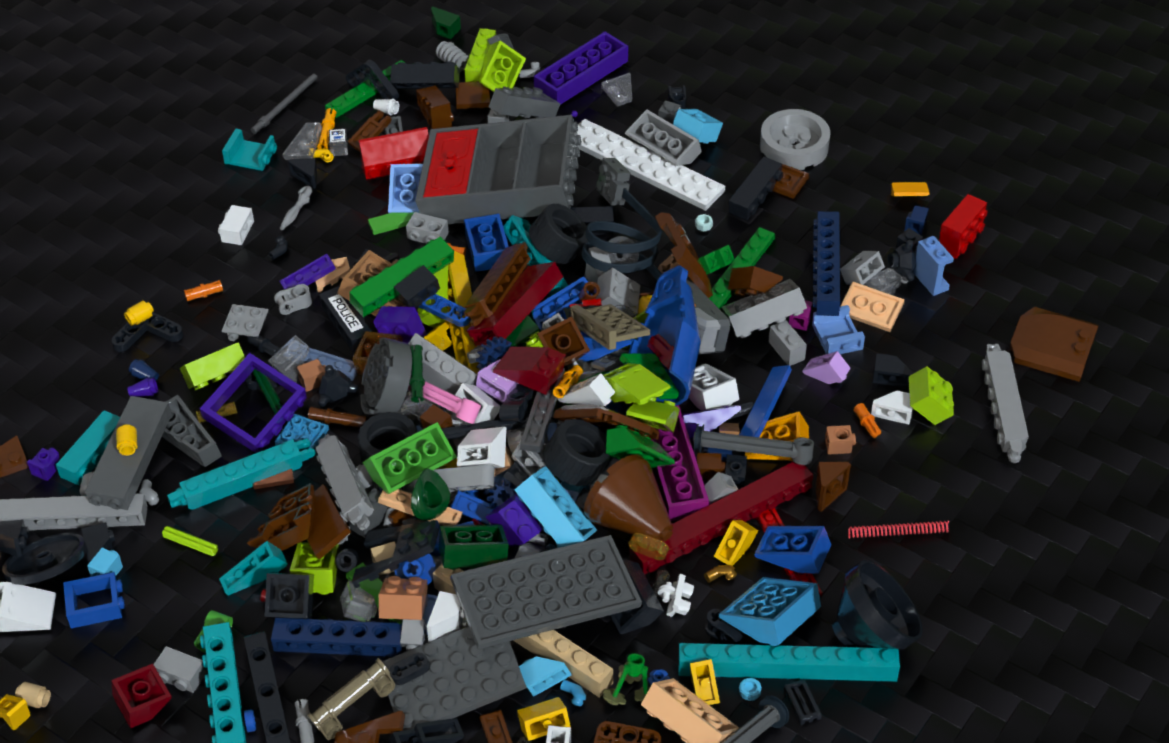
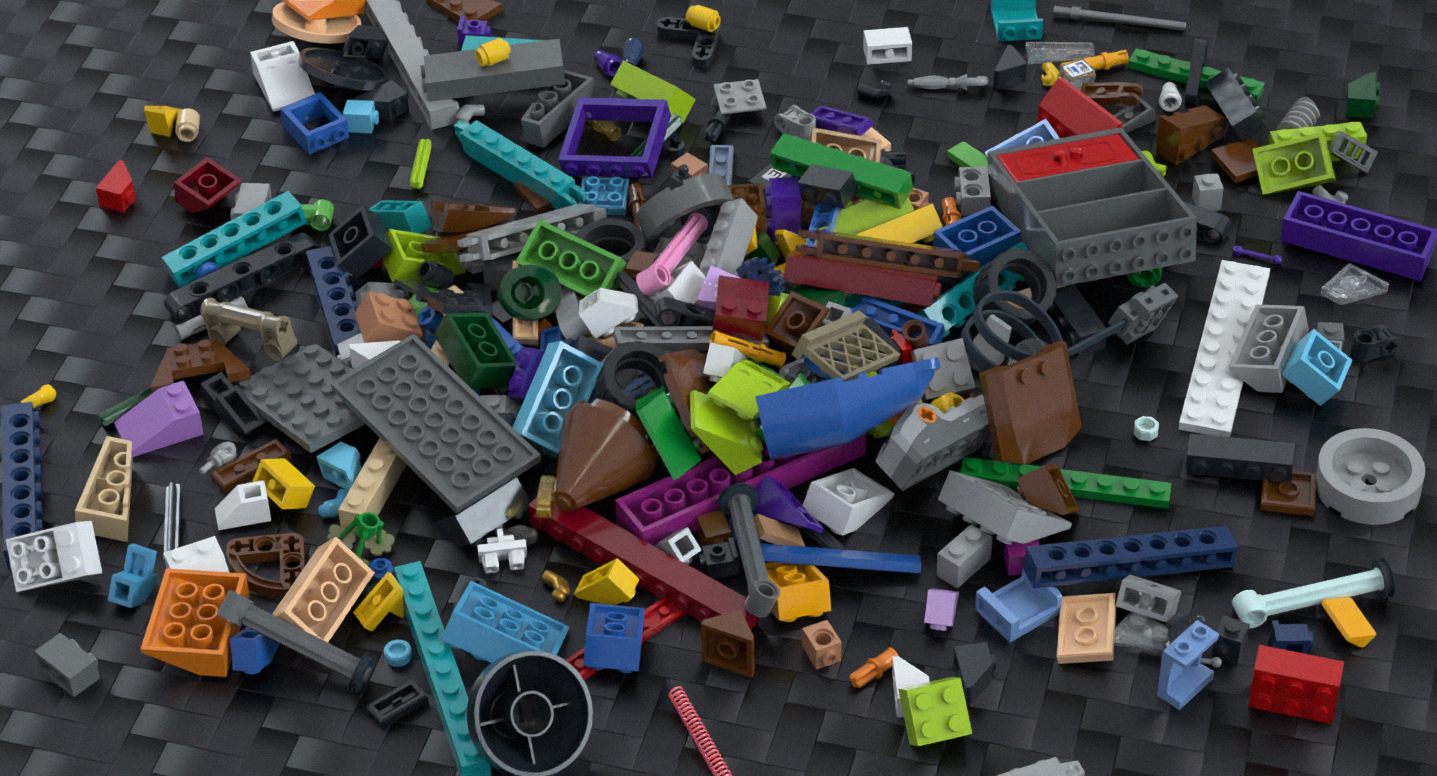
camera: 70 degrees right, 5 degrees down
orange pin [184,280,223,302] -> none
clear wing [268,335,310,382] -> none
black beam [389,653,430,685] -> none
dark green pin [409,345,425,403] -> none
dark grey wedge [489,87,561,118] -> none
green slope [699,244,734,274] -> none
none -> light aqua piece [1232,558,1395,629]

